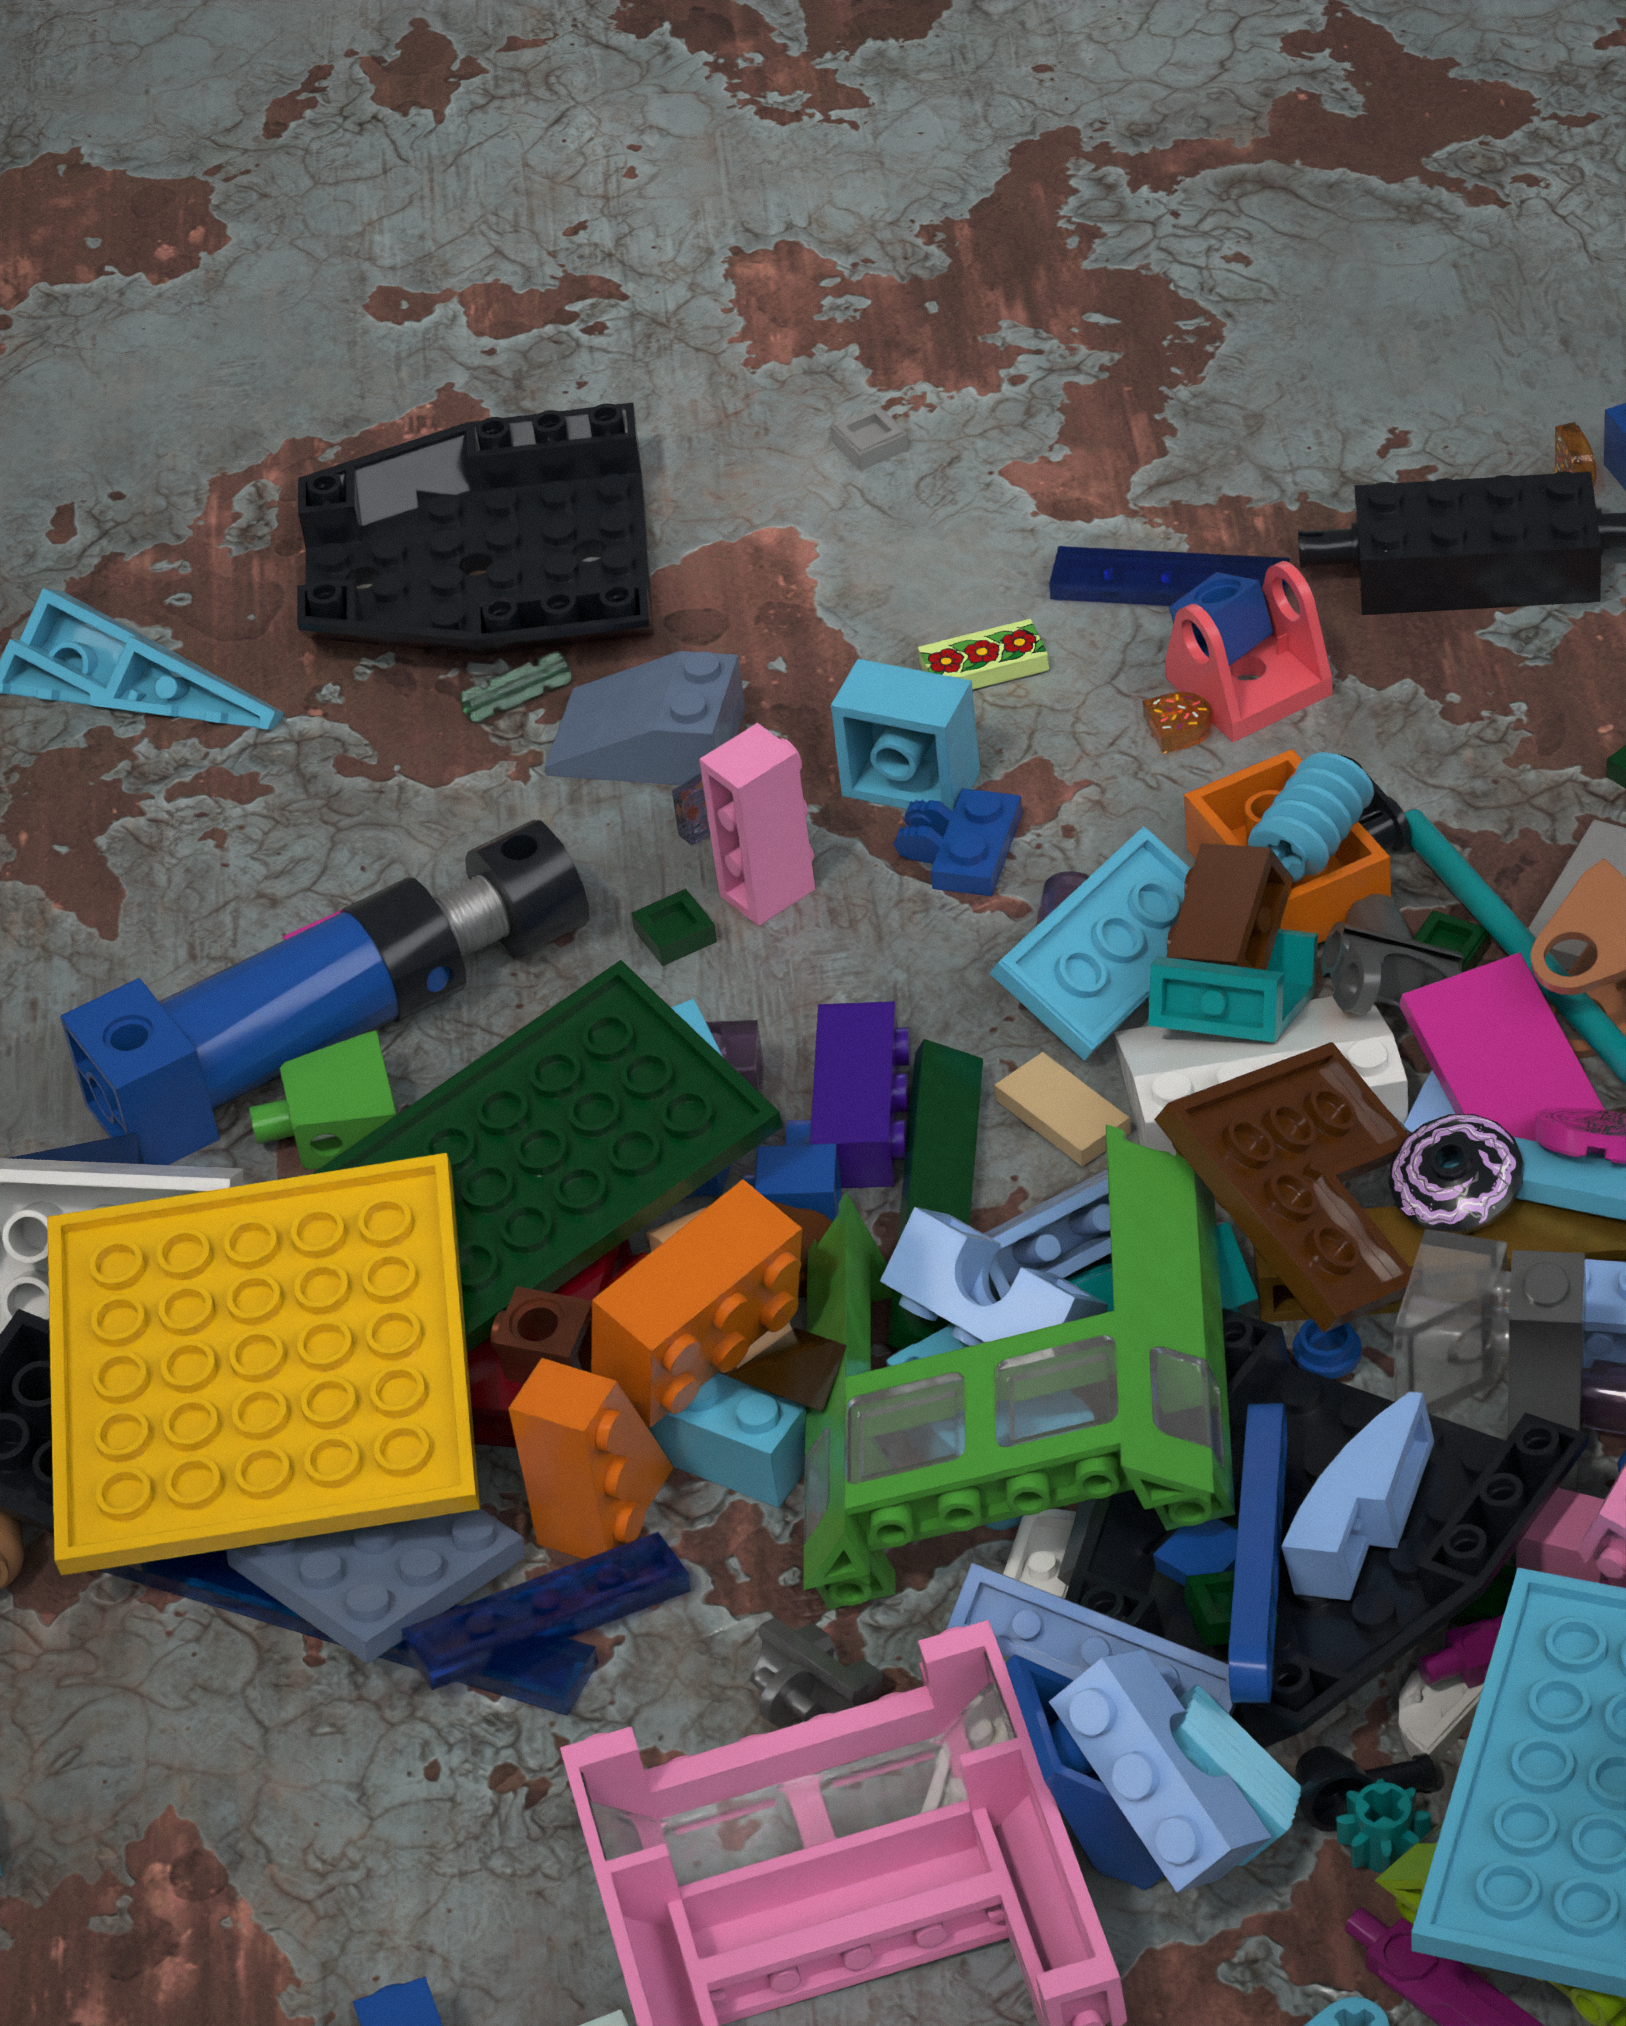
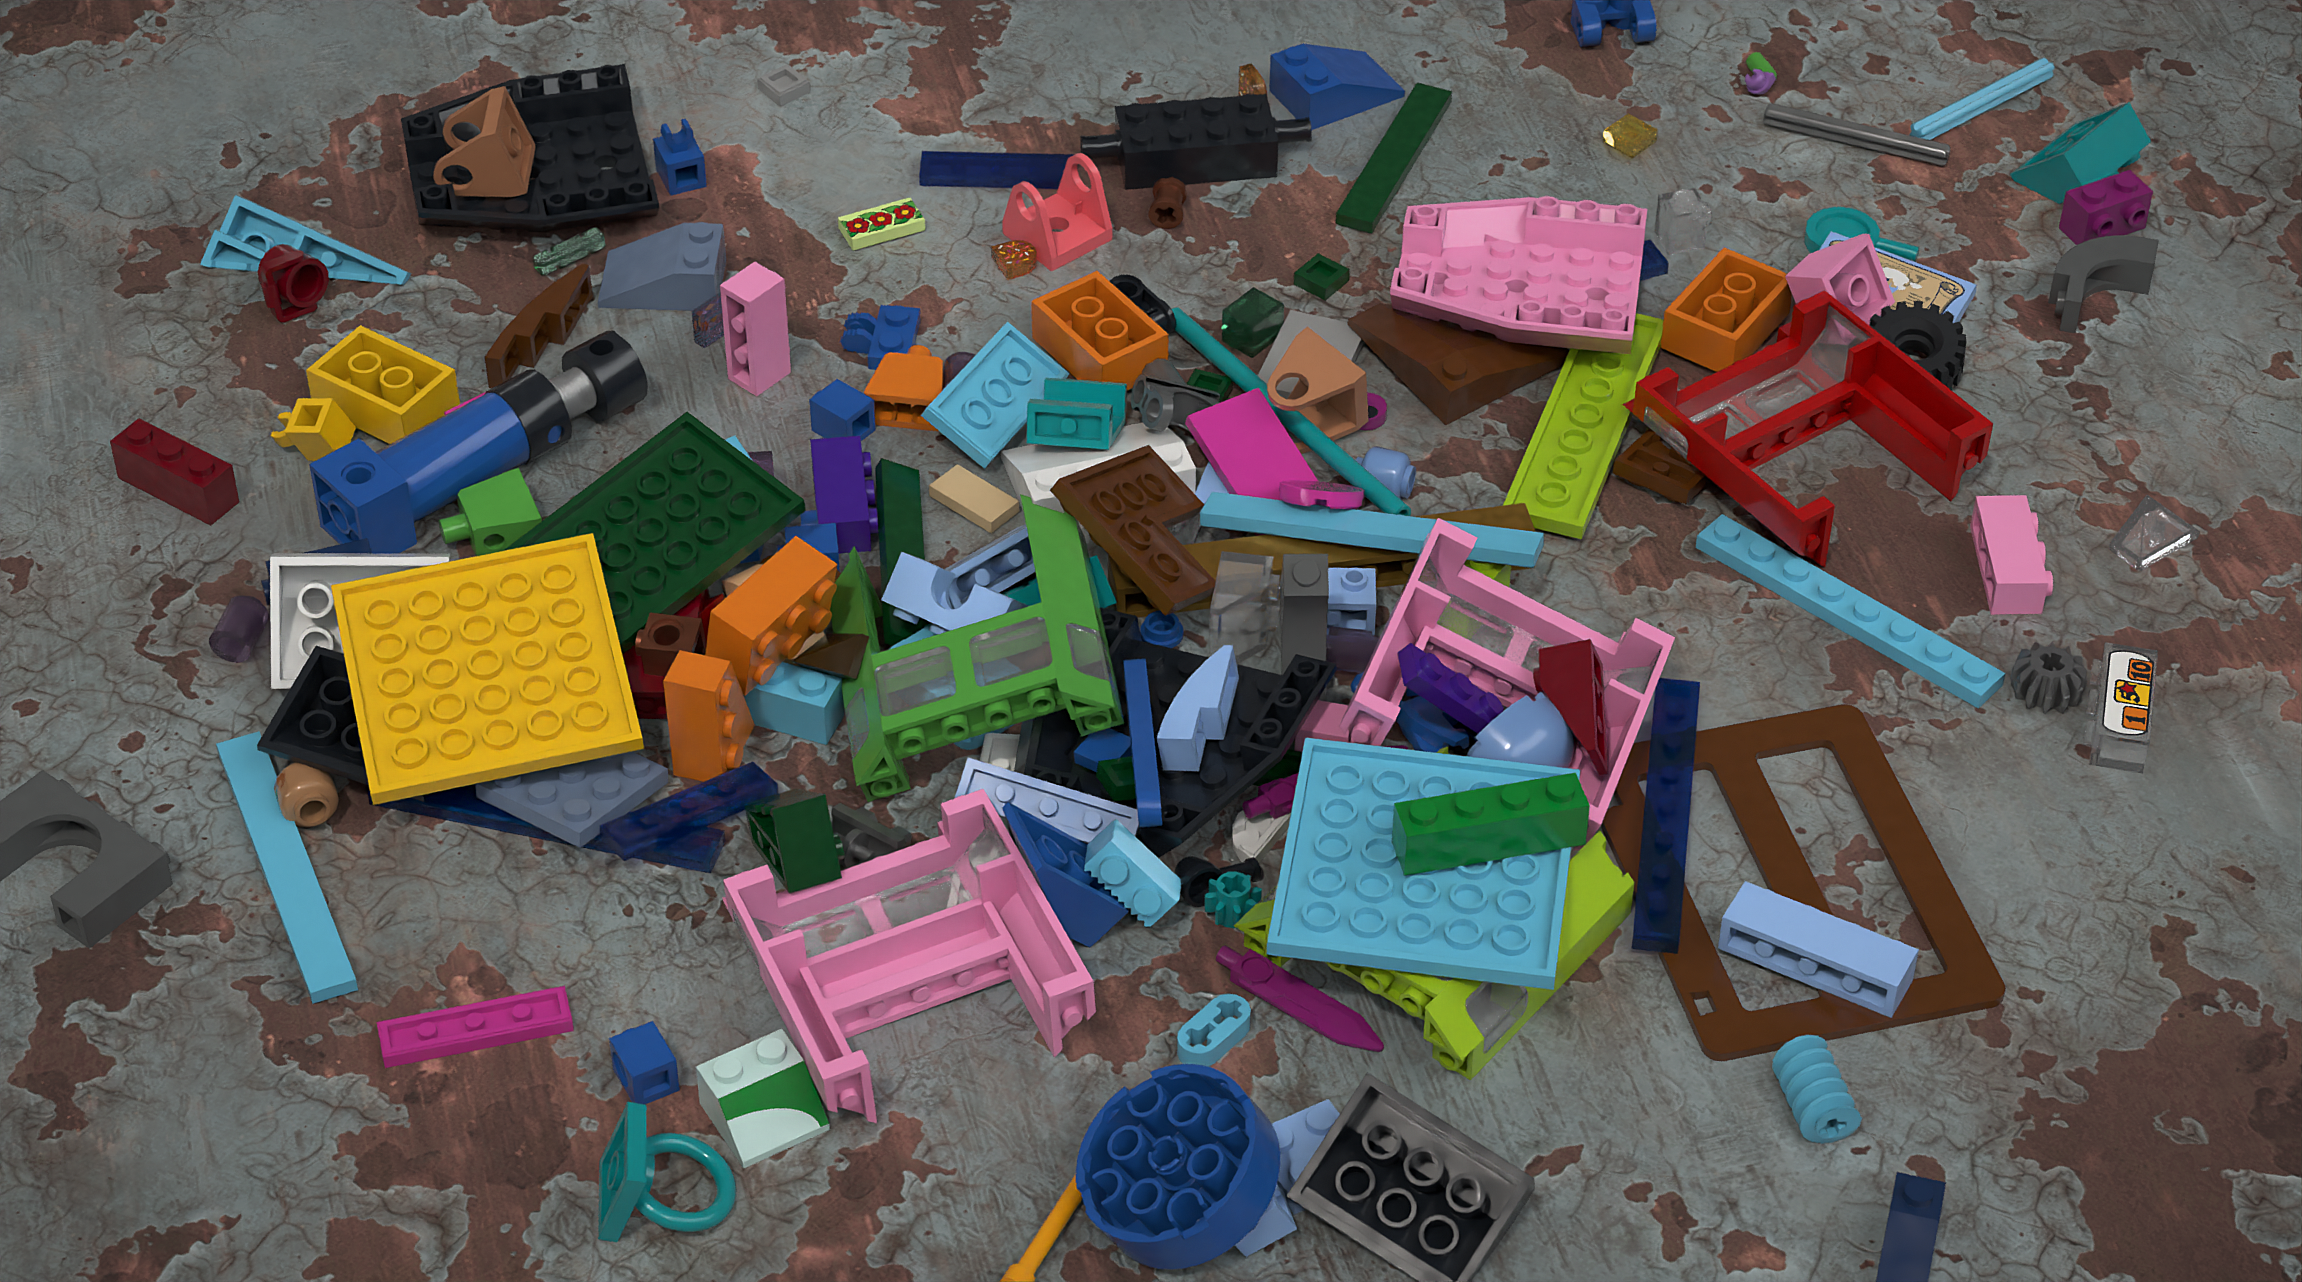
camera: 15 degrees left, 0 degrees up
dark green tile [631,889,717,966] -> none
medium azure brick [831,659,980,811] -> none
light blue arch [1049,1649,1272,1893] -> none
reddish brown brick [1166,843,1294,970] -> none
blue brick [1169,572,1274,666] -> none
medium azure piece [1248,752,1374,883] -> none
dish [1389,1114,1524,1235] -> none
none -> dark red piece [258,244,329,322]
none -> yellow brick [270,398,356,461]
none -> yellow brick [306,325,460,444]
none -> dark pink tile [377,986,574,1068]
none -> nougat hose [433,86,536,197]
none -> reddish brown slope [485,264,593,388]
none -> blue brick [653,119,707,196]
none -> dark green wedge [744,789,845,893]
none -> blue brick [809,379,876,441]
none -> orange torso [864,345,944,432]
none -> copper bush [1149,178,1187,229]
none -> clear green brick [1222,287,1284,358]

